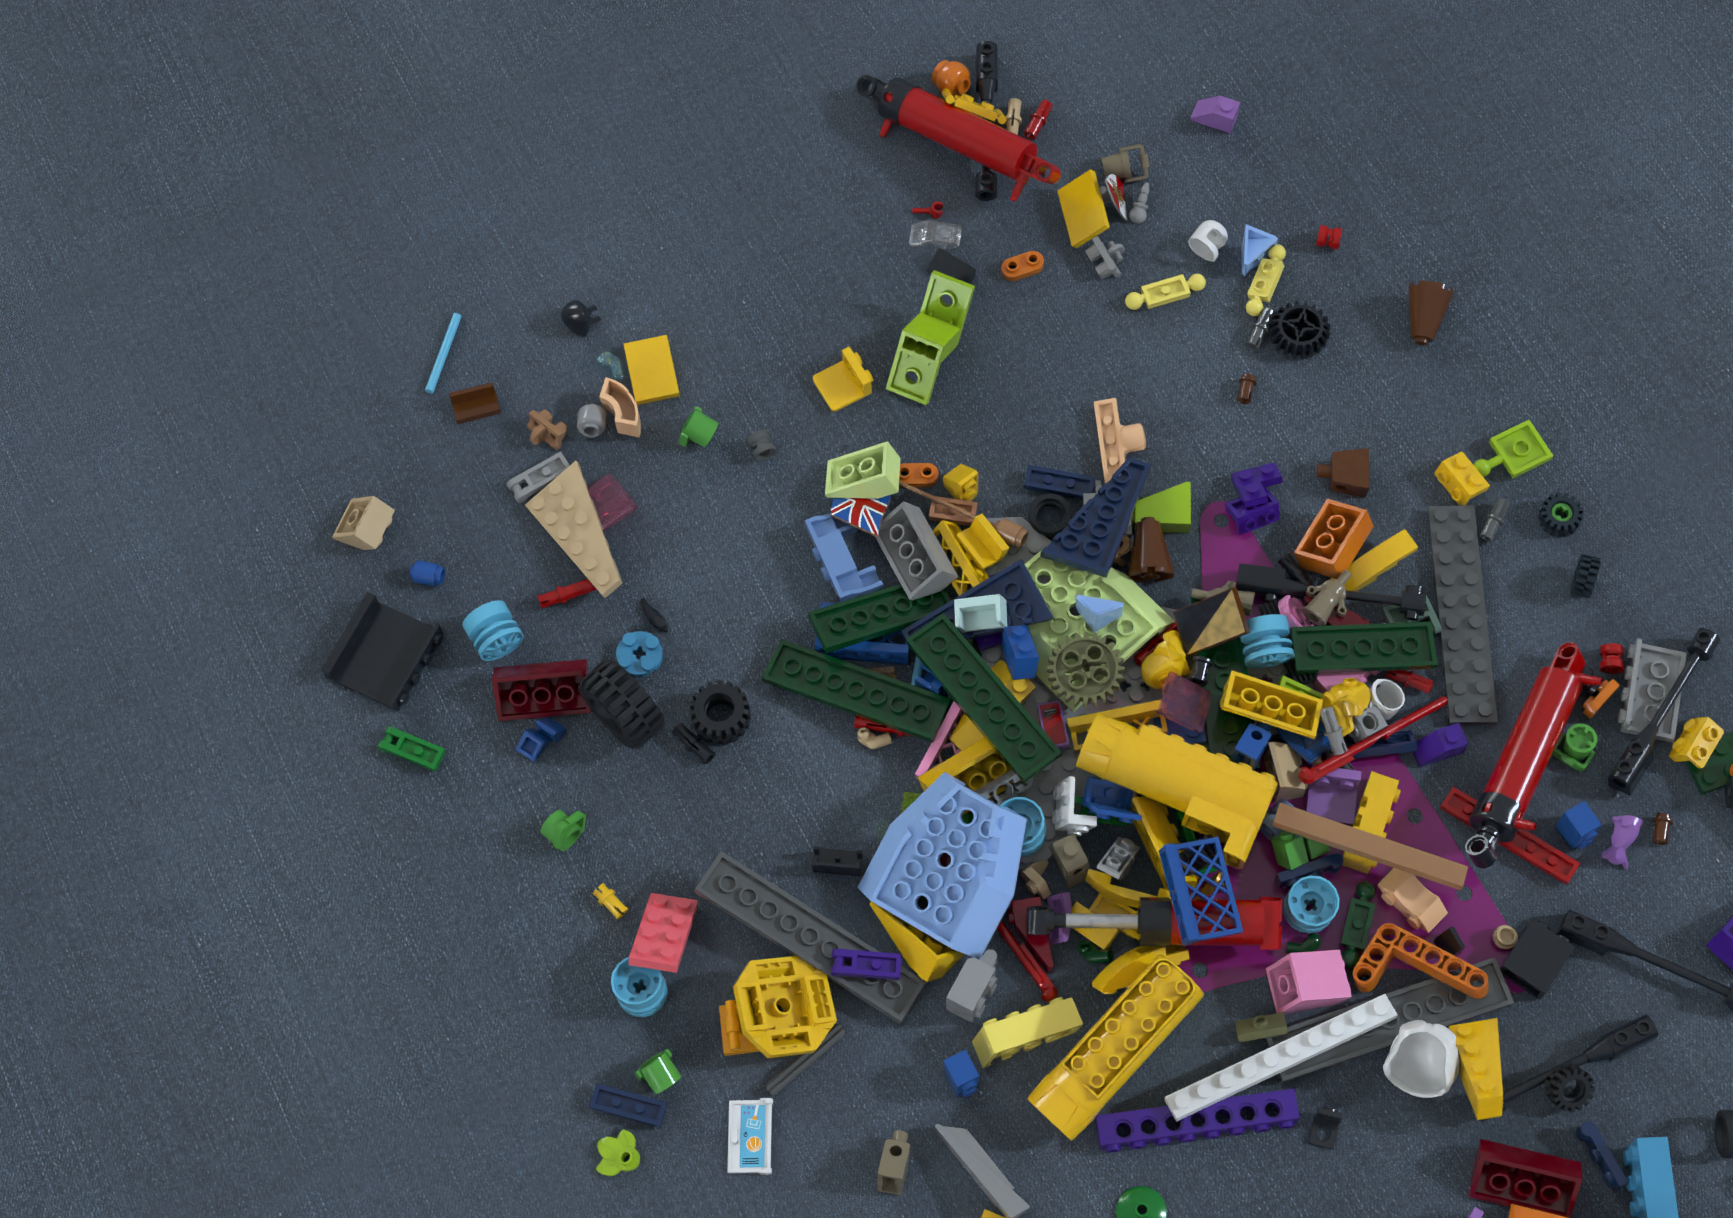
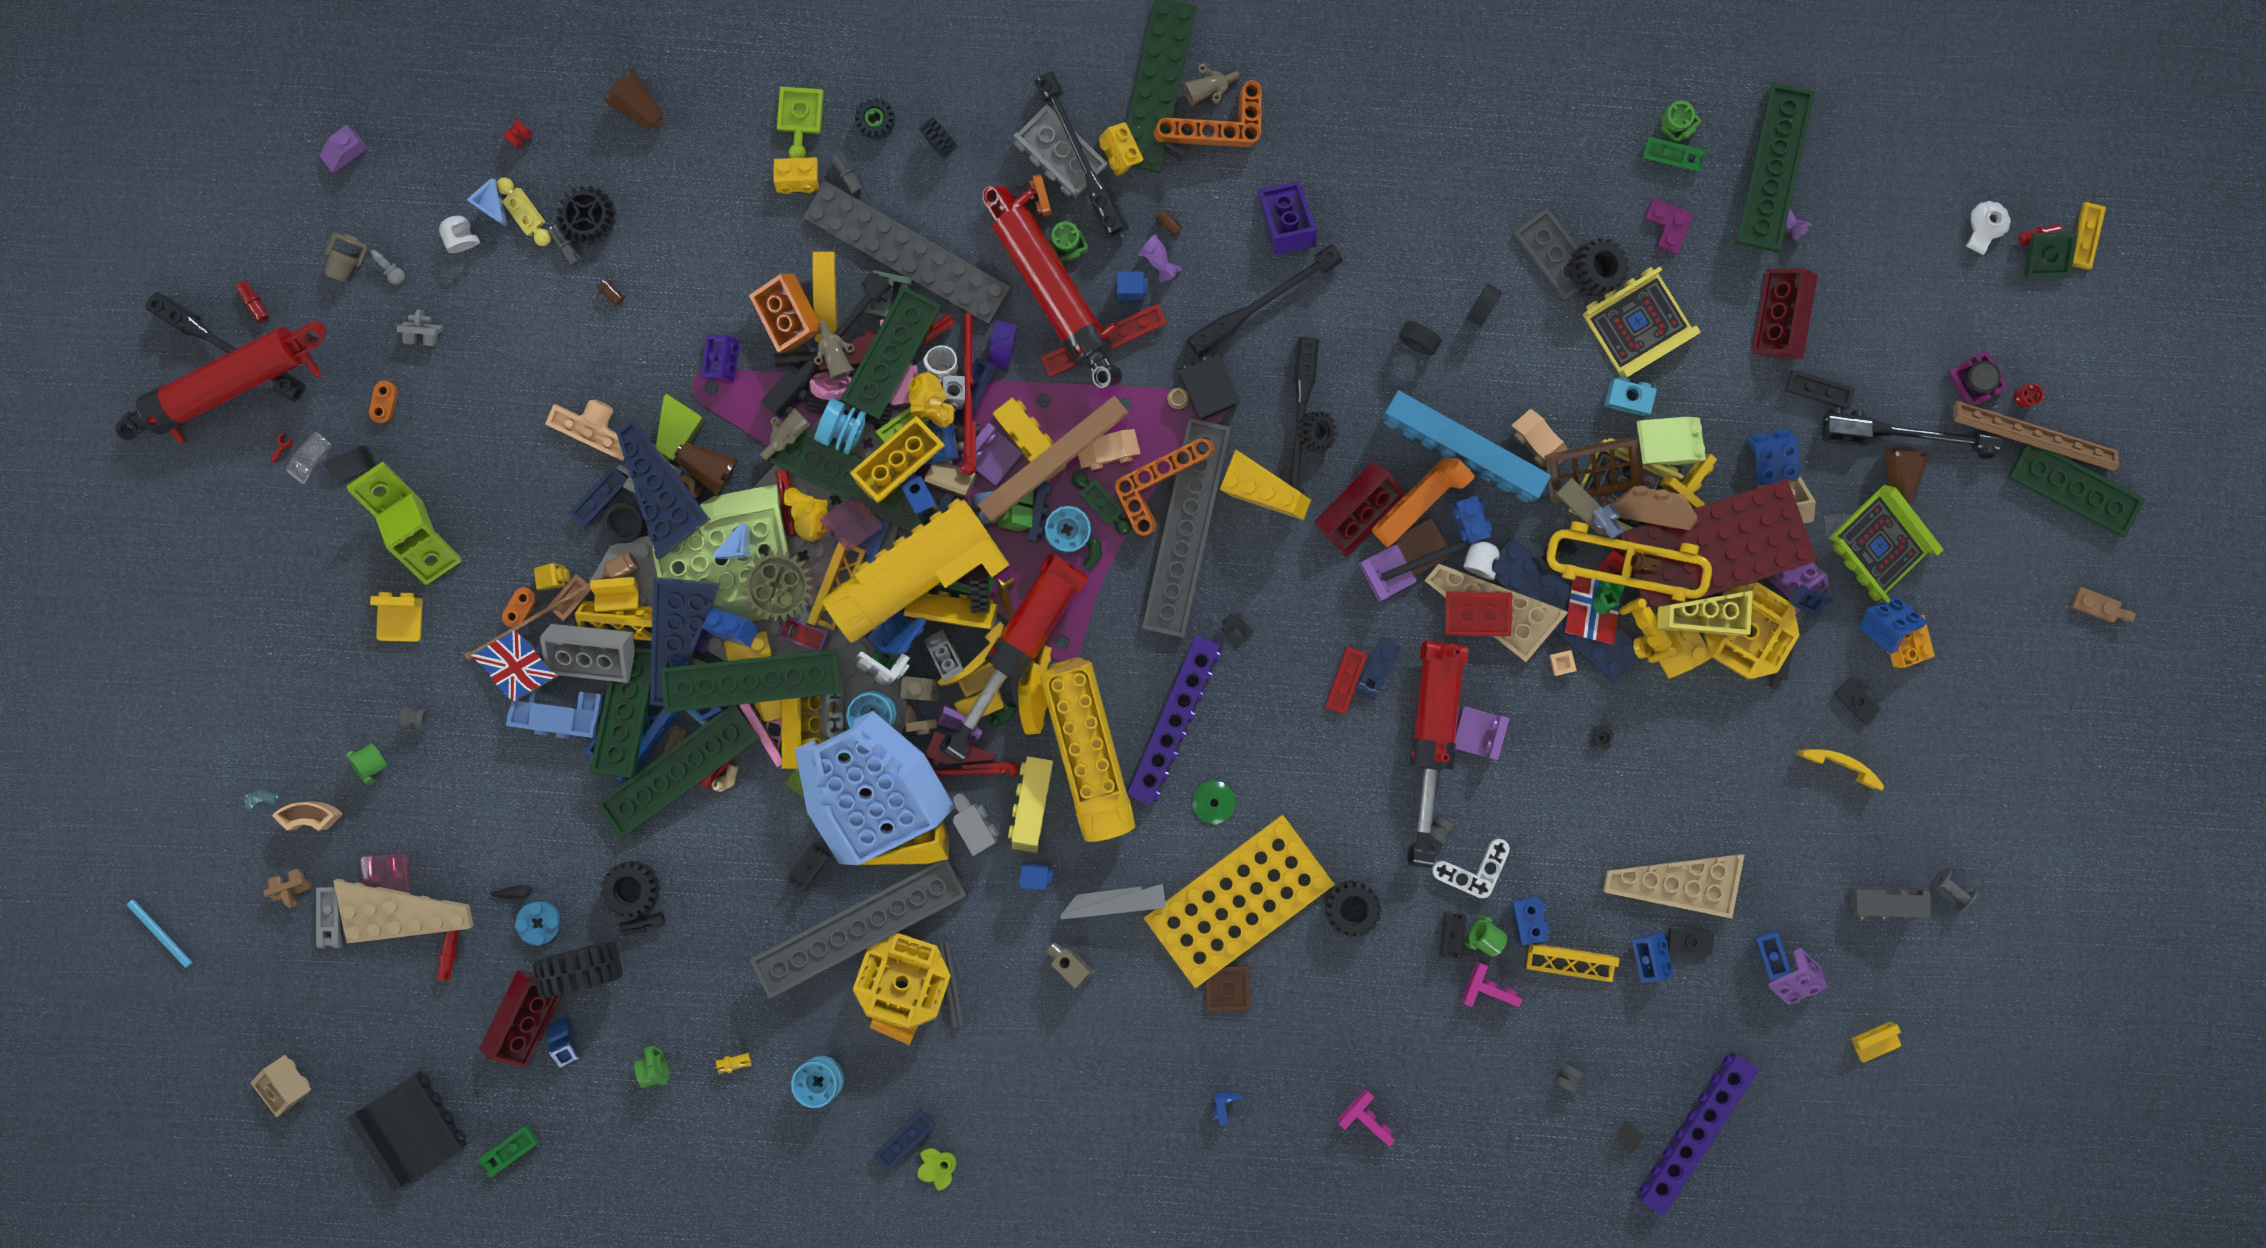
camera: 70 degrees left, 20 degrees up
blue brick [409,560,445,587] -> none
reddish brown panel [449,383,501,424] -> none
medium azure wheel [462,600,524,661] -> none
black piece [561,300,601,337] -> none
light grey head [577,404,607,438] -> none
yellow tile [624,335,680,405] -> none
coral plate [629,893,698,973] -> none
bright green piece [634,1048,681,1094] -> none
door [727,1098,773,1175] -> none
yellowish green slope [825,441,900,499] -> none
dark purple plate [831,949,901,980] -> none
orange piece [931,60,971,97] -> none
yellow plate [941,88,1007,124] -> none
light aqua panel [954,594,1007,633] -> none
tan pin [1005,98,1022,135] -> none
yellow tile [1057,169,1110,248] -> none
shield [1100,174,1127,222] -> none
light yellow plate [1125,274,1206,310] -> none
blue fence [1159,837,1243,946] -> none
white plate [1165,994,1397,1122] -> none
tile [1173,588,1250,656] -> none
black bush [1187,656,1213,686] -> none
dark purple plate [1231,462,1282,508] -> none
olive plate [1235,1012,1288,1042] -> none
bright pink slope [1265,950,1352,1015] -> none
reddish brown torso [1316,448,1369,498] -> none
light grey axle [1320,707,1348,755] -> none
white piece [1383,1020,1460,1098] -> none
black slope [1434,926,1465,956] -> none
dark blue plate [1576,1121,1629,1191] -> none
red wheel [1600,643,1624,674] -> none

